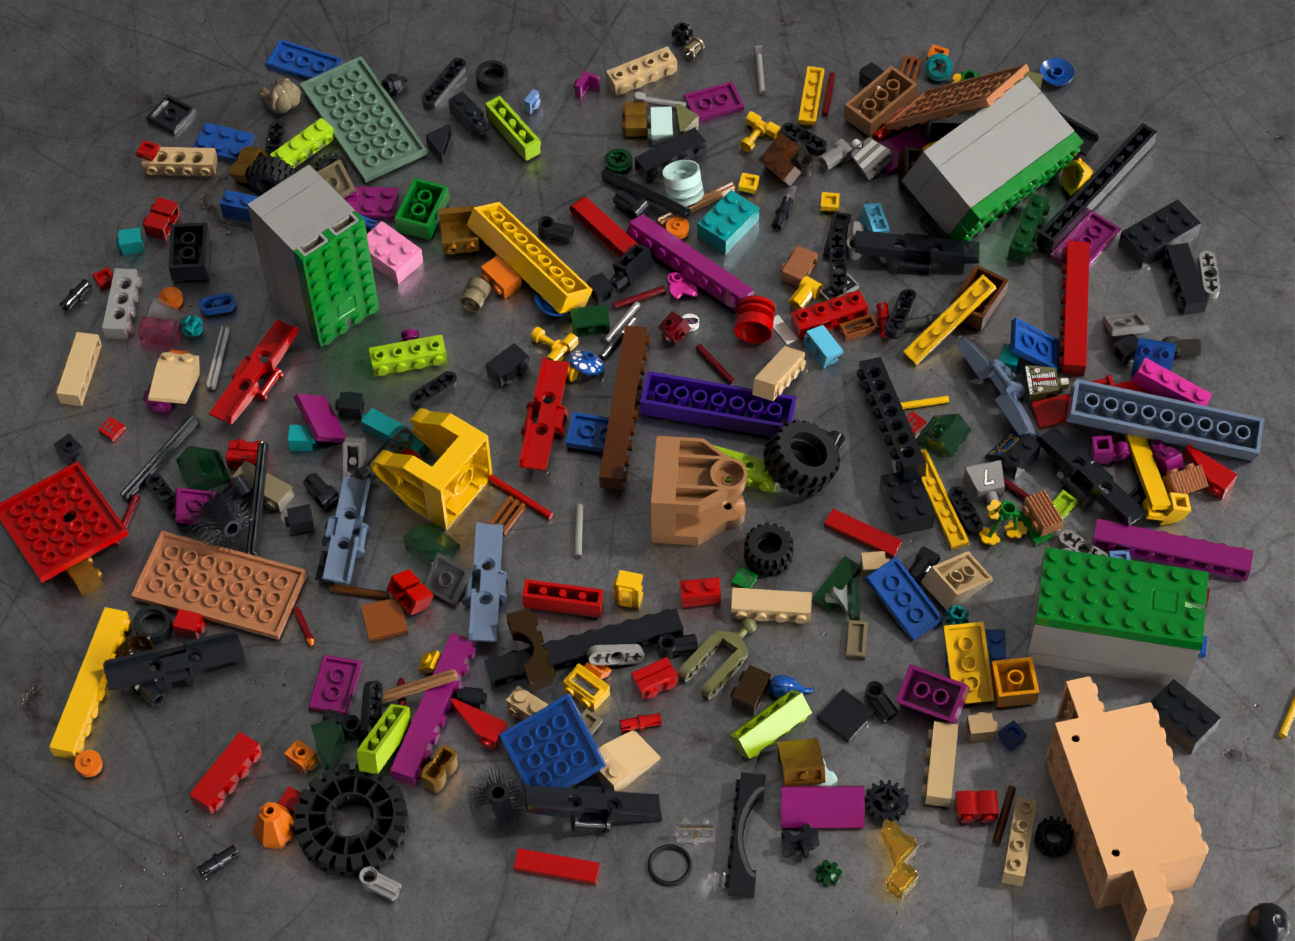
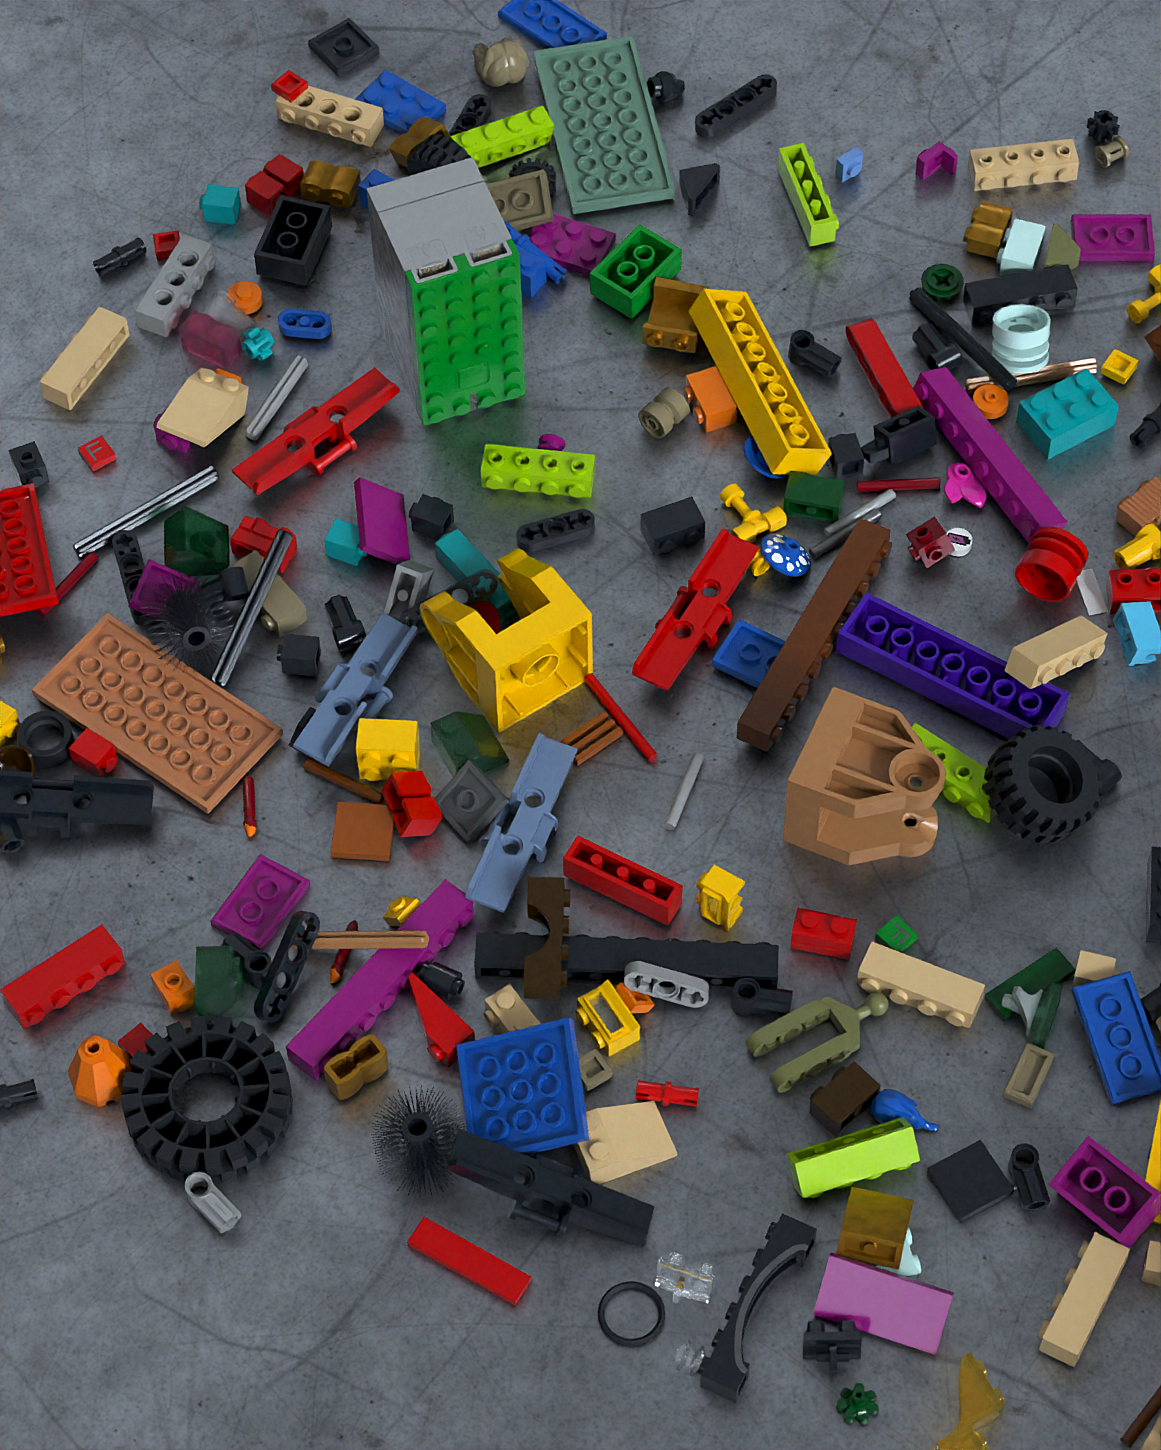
camera: 20 degrees right, 0 degrees up
lime brick [356,704,411,774] -> none
bright pink brick [367,221,423,285] -> none
black hinge [448,91,489,135] -> none
black tyre [476,60,509,94] -> none
red brick [631,657,678,699] -> none
light grey piece [634,92,686,108] -> none
dark red bar [695,344,736,385] -> none
black tyre [744,523,794,577] -> none
red tile [824,508,902,558] -> none
black gear [865,780,909,825] -> none
red brick [955,790,999,824] -> none
none -> pearl gold brick [300,160,361,208]
none -> yellow brick [356,718,420,781]

